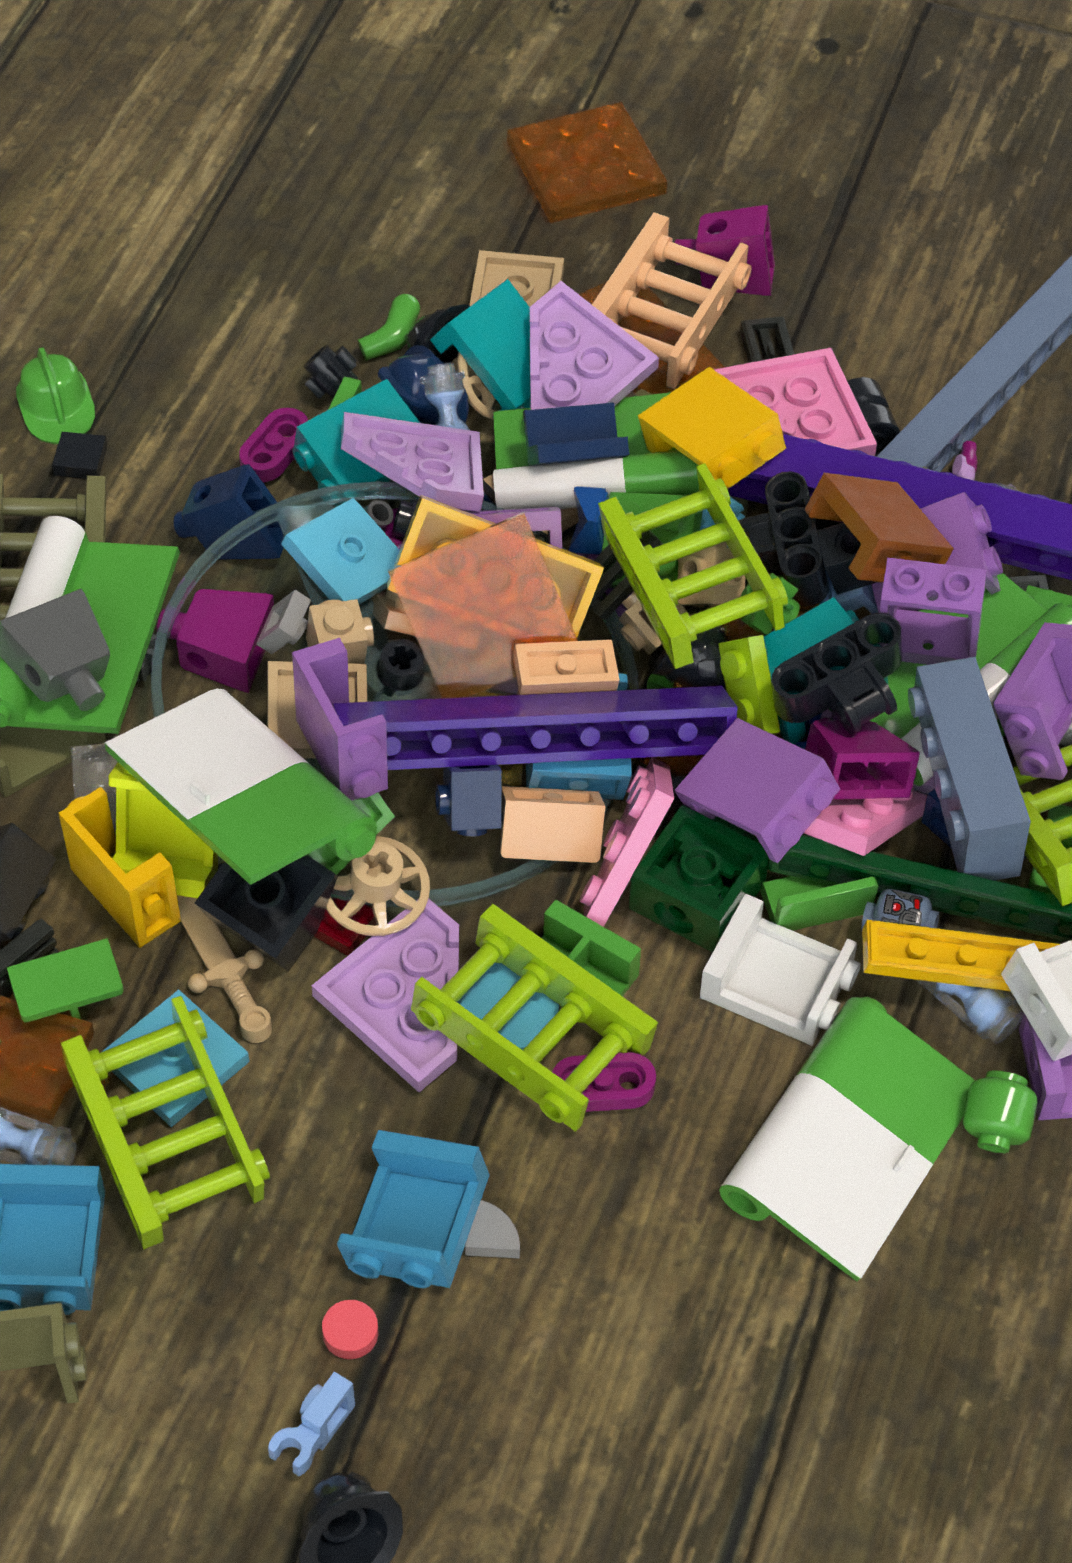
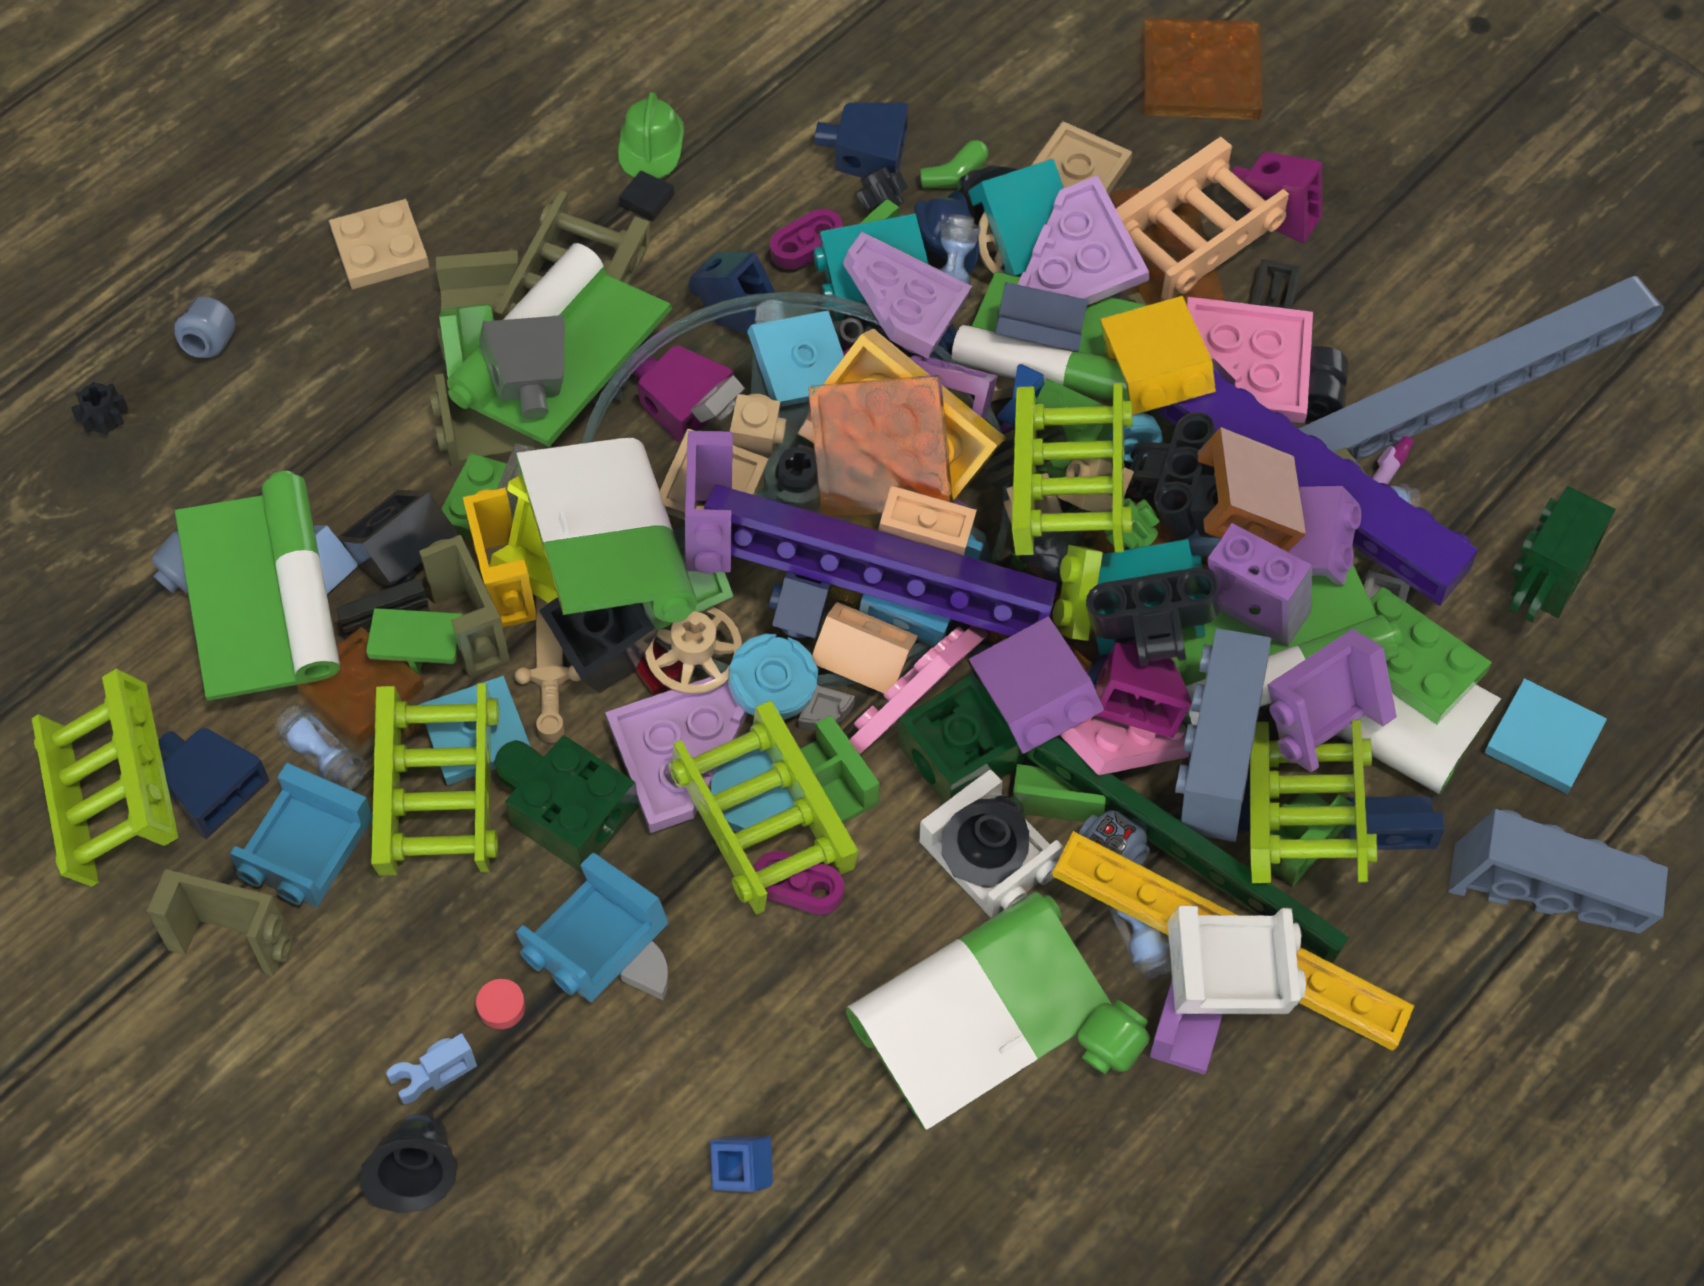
camera: 25 degrees right, 5 degrees up
none -> olive panel [419,535,510,679]
none -> bright green plate [441,453,511,539]
none -> dark green brick [495,735,639,874]
none -> blue slope [710,1135,773,1191]
none -> medium azure tile [728,634,818,720]
none -> light grey tile [798,685,855,730]
none -> dark blue torso [815,103,908,178]
none -> black piece [942,795,1029,886]

